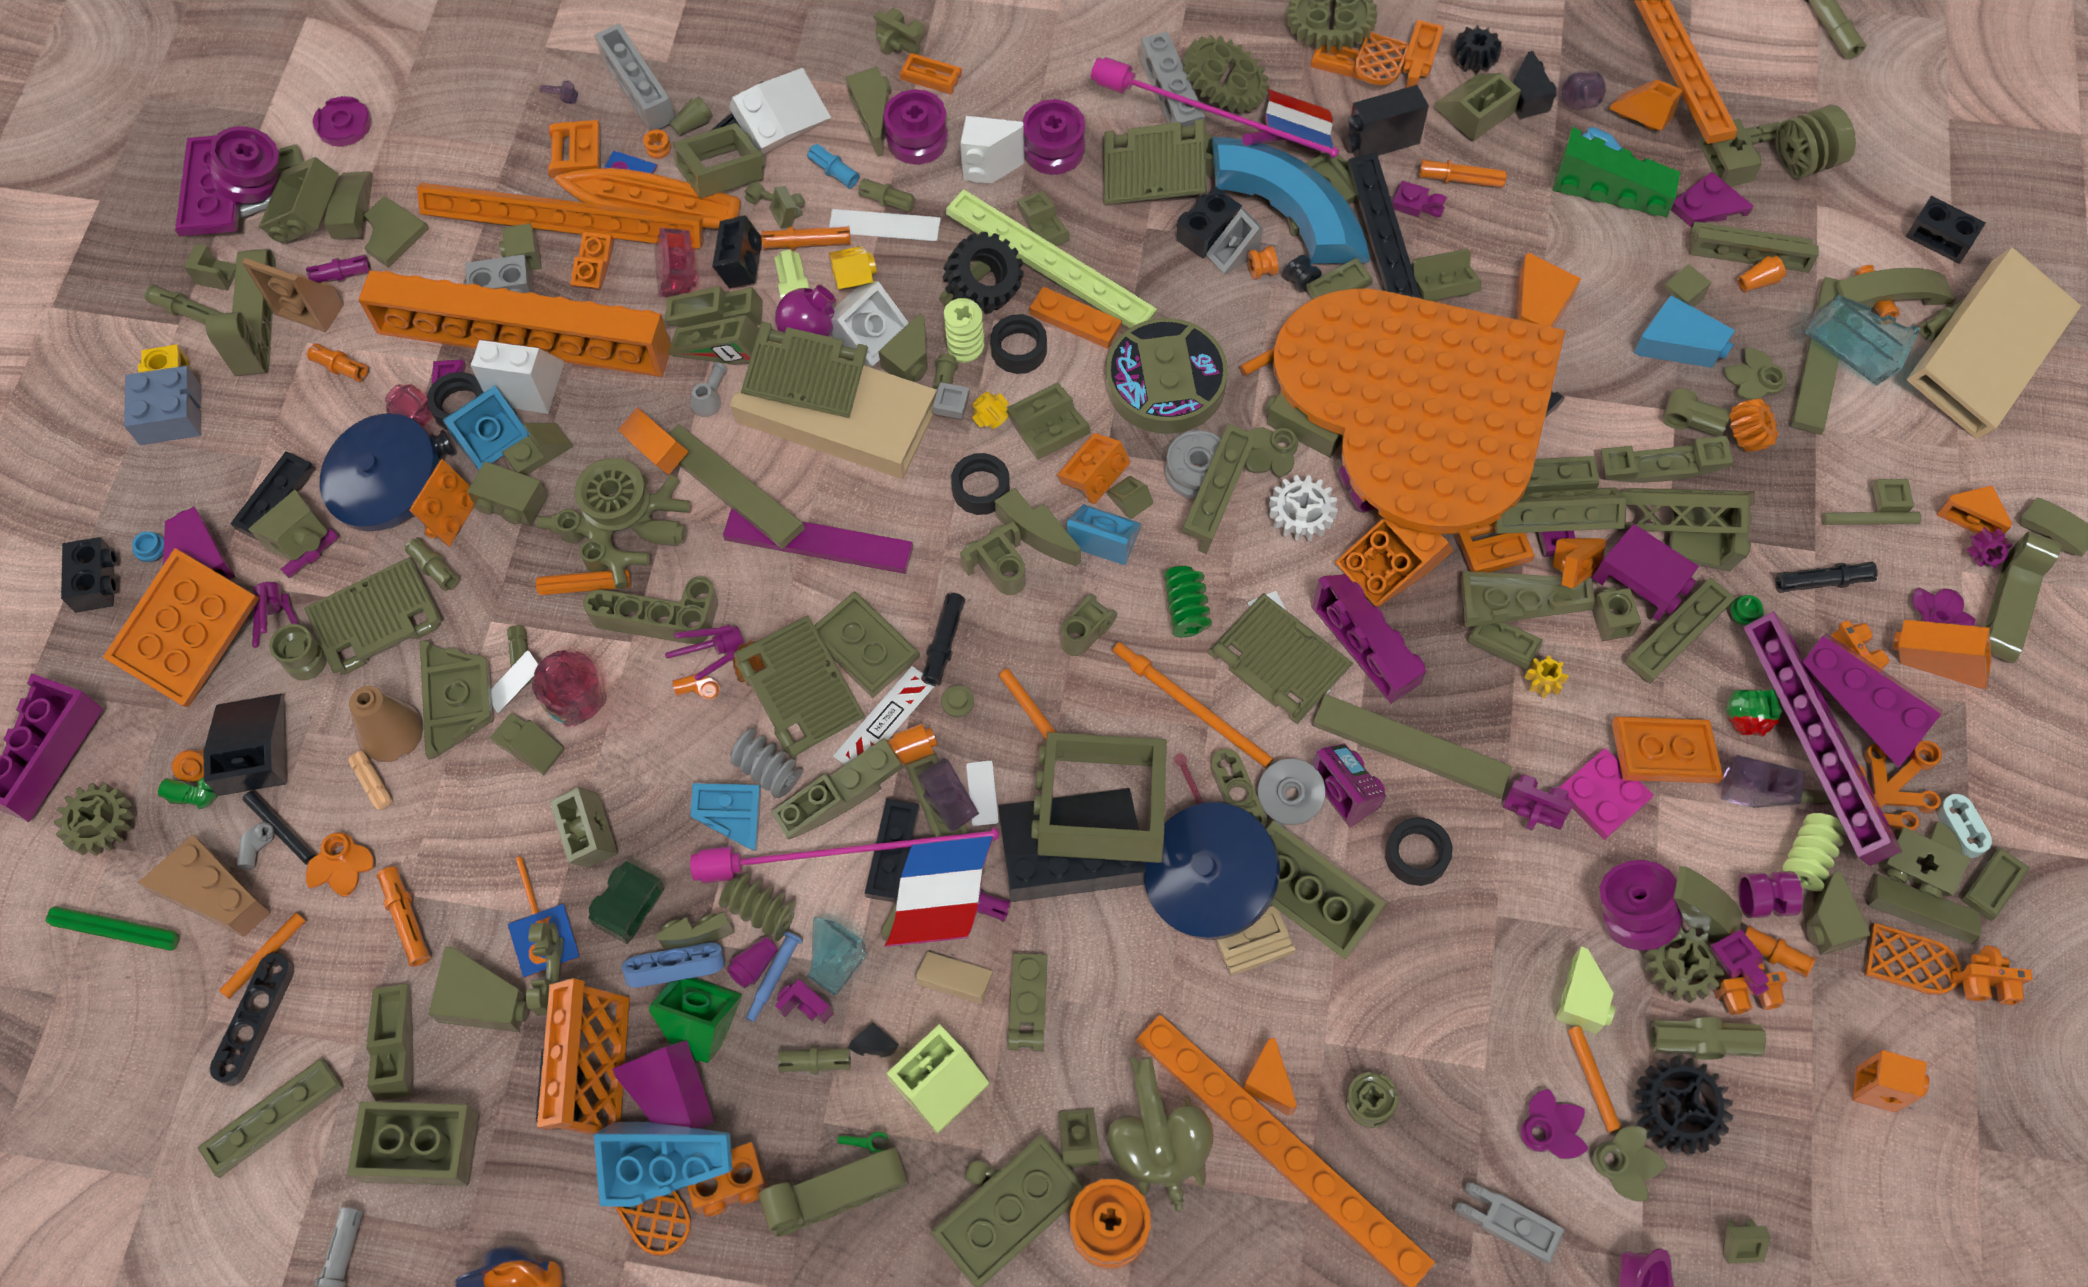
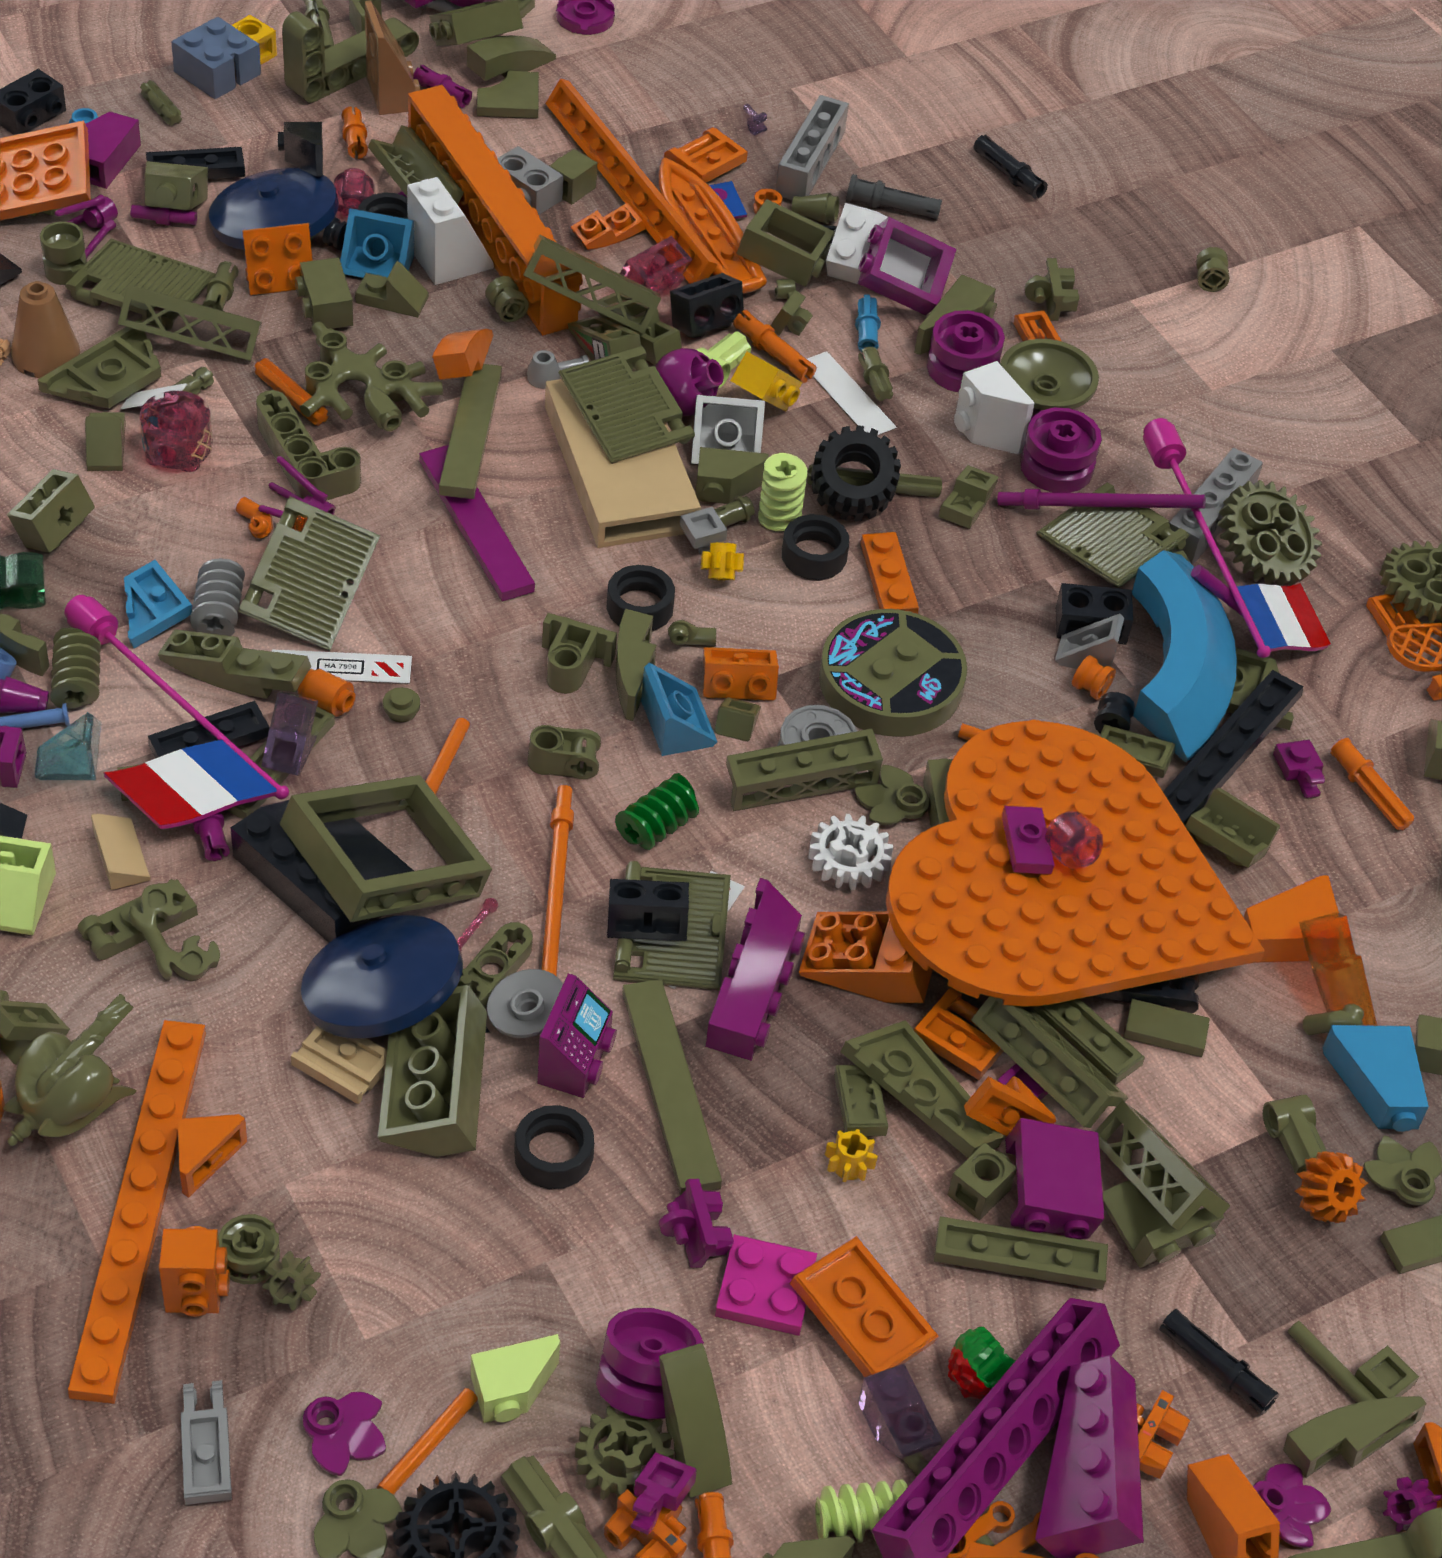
camera: 45 degrees right, 15 degrees down
olive wheel [574,458,650,531] -> none
olive tile [814,591,920,698] -> none
black pin [921,593,966,686] -> none
yellowish green tile [946,189,1157,328] -> none
white sticker [966,761,999,826] -> none
olive slope [1006,382,1091,460] -> none
black brick [1345,85,1429,157] -> none
olive slope [1600,436,1733,483] -> none
green plate [1730,595,1764,626] -> none
magenta wheel [1738,871,1803,918] -> none
none -> olive fence [118,285,262,361]
none -> olive helmet [129,879,220,981]
none -> olive axle [140,80,182,126]
none -> orange brick [159,1226,230,1317]
none -> olive gear [262,1251,321,1310]
none -> black slope [278,122,323,177]
none -> olive fence [368,125,464,205]
none -> olive wheel [485,276,529,322]
none -> olive fence [523,234,662,334]
none -> black brick [607,879,689,941]
none -> olive arm [668,620,716,646]
none -> dark grey pin [846,174,942,219]
none -> magenta window [858,217,957,315]
none -> magenta bar [997,489,1206,510]
none -> olive dish [1000,339,1099,411]
none -> magenta plate [1002,806,1054,874]
none -> clear pink head [1045,811,1103,869]
none -> olive tile [1123,999,1210,1057]
none -> olive slope [1283,1396,1427,1478]
none -> clear orange slope [1299,912,1377,1026]
none -> olive arm [1303,1004,1364,1035]

